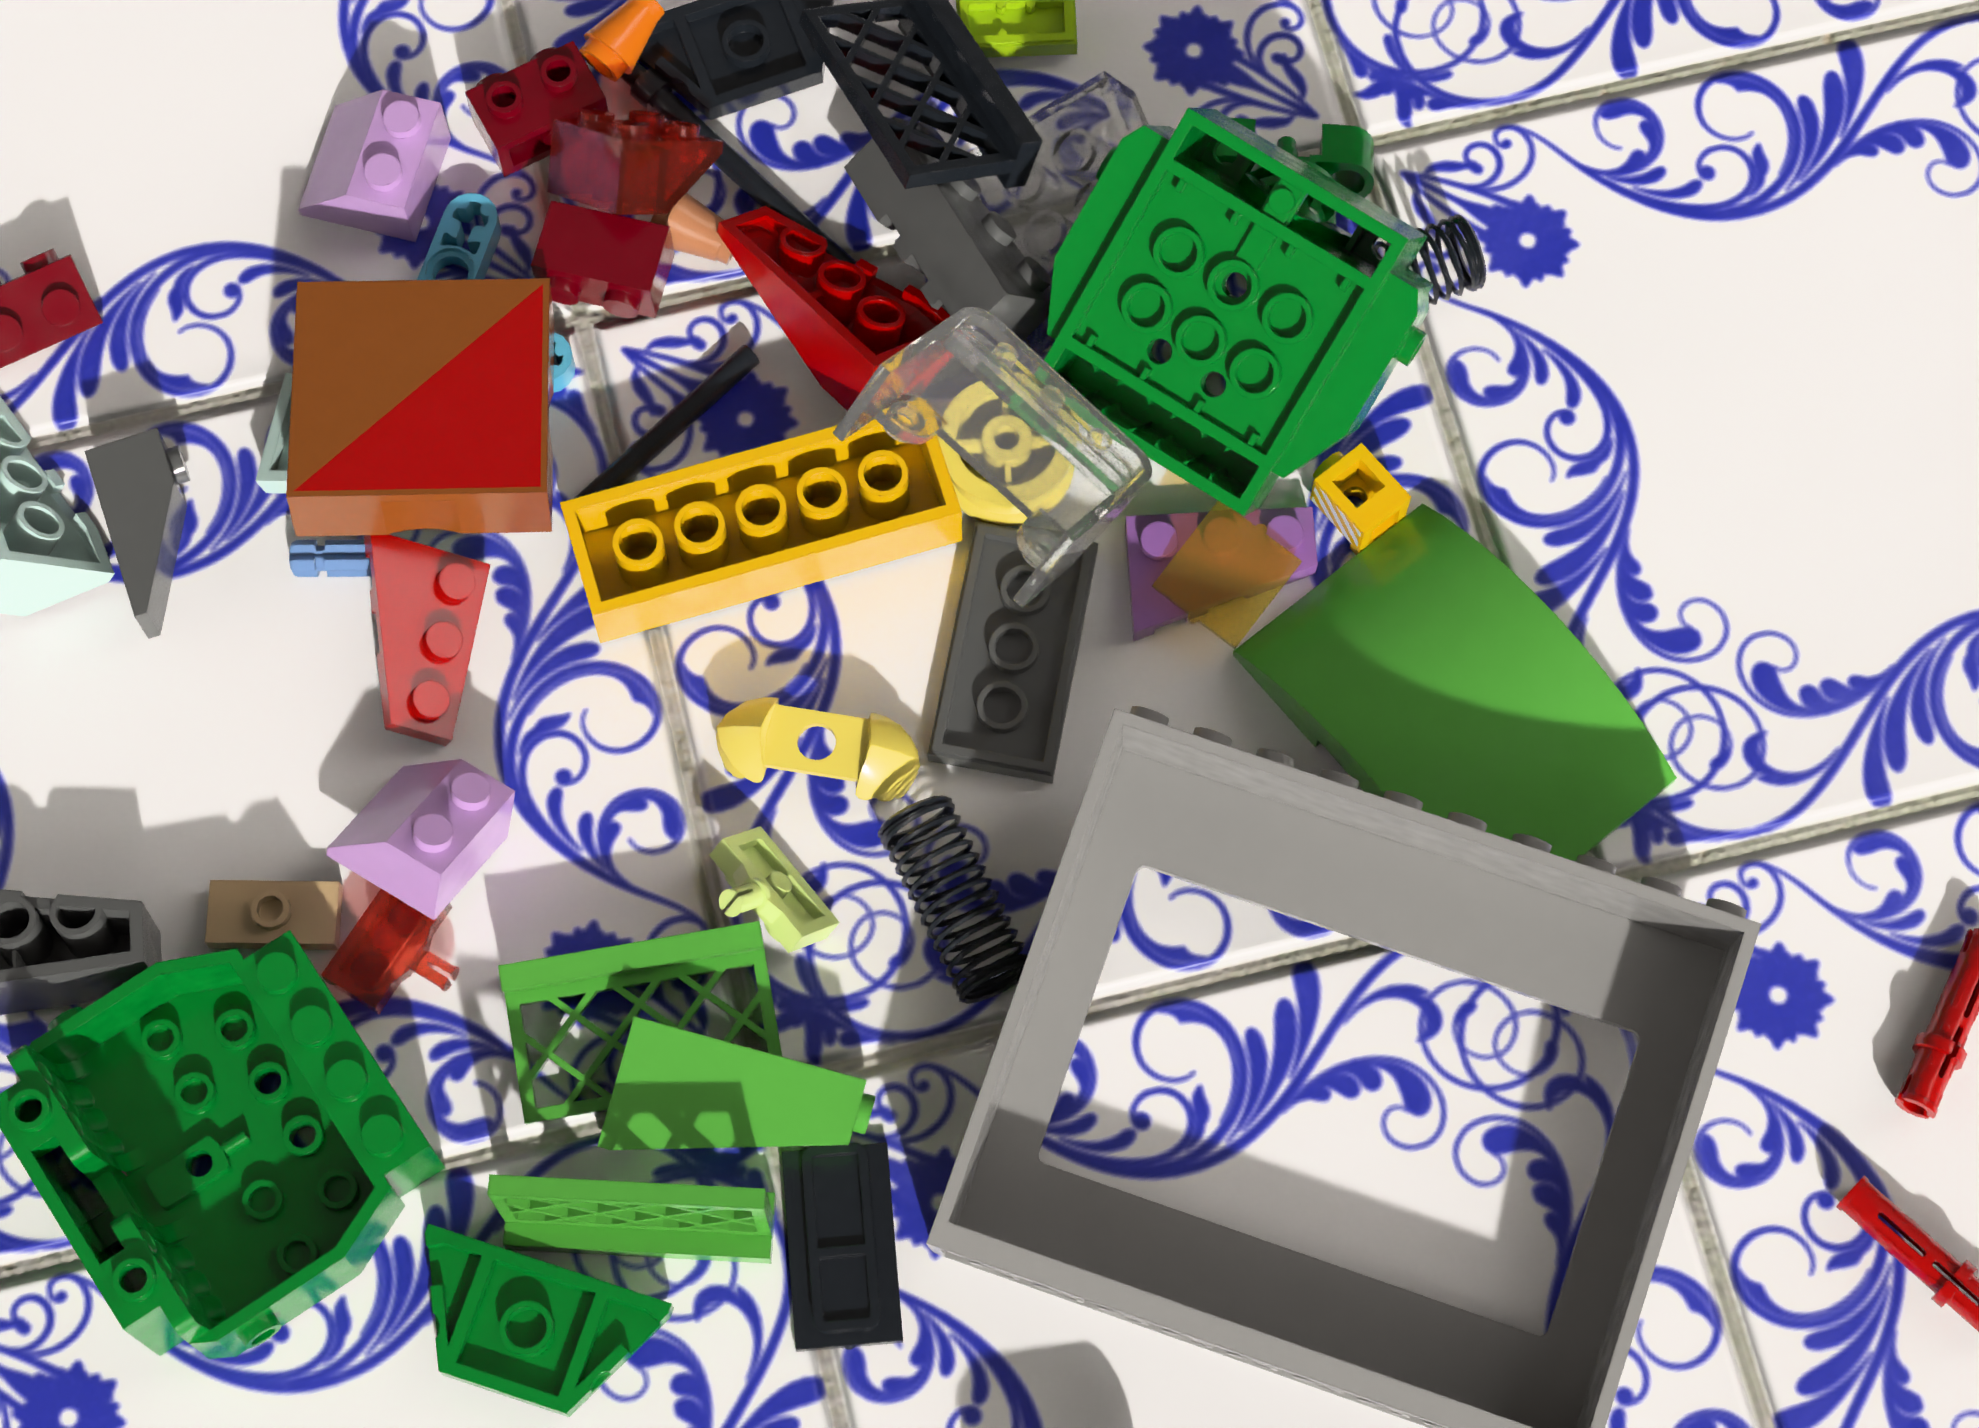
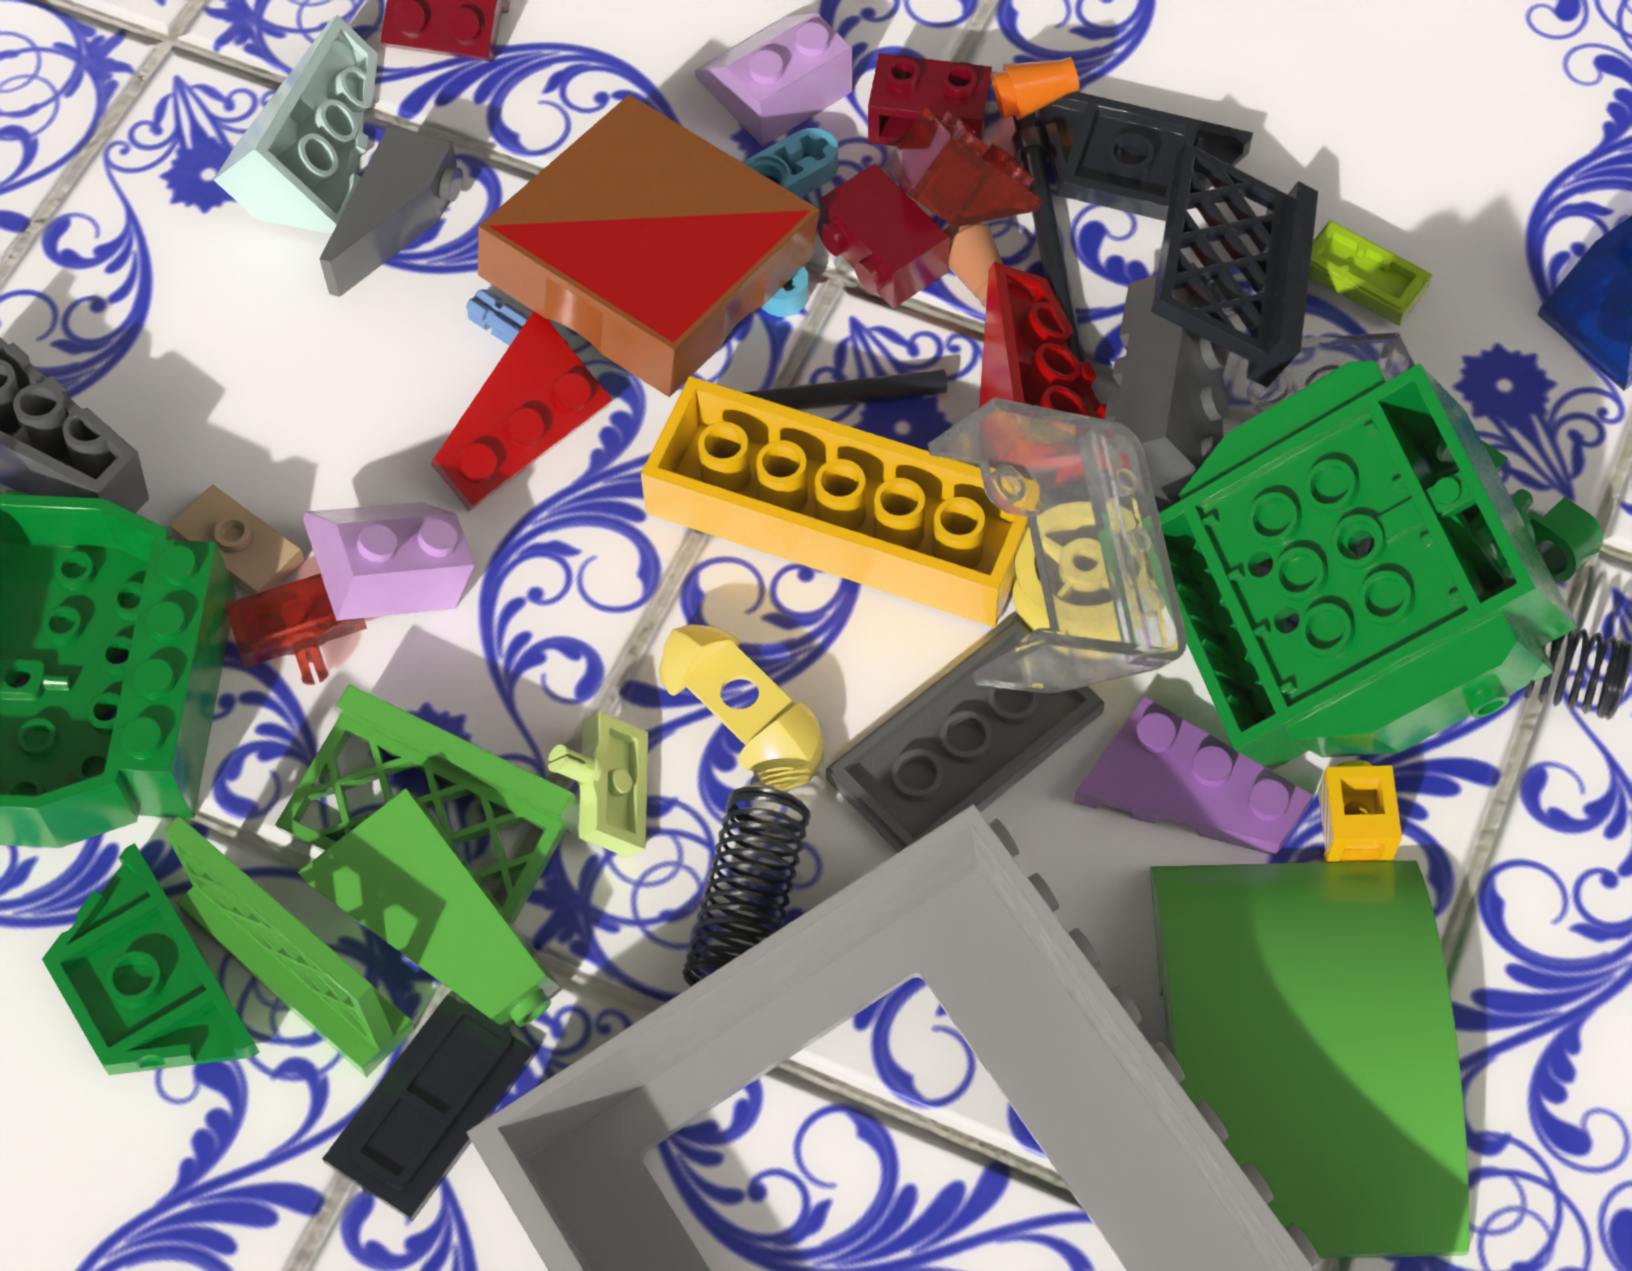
camera: 40 degrees right, 10 degrees down
clear yellow piece [1152,501,1302,650] -> none

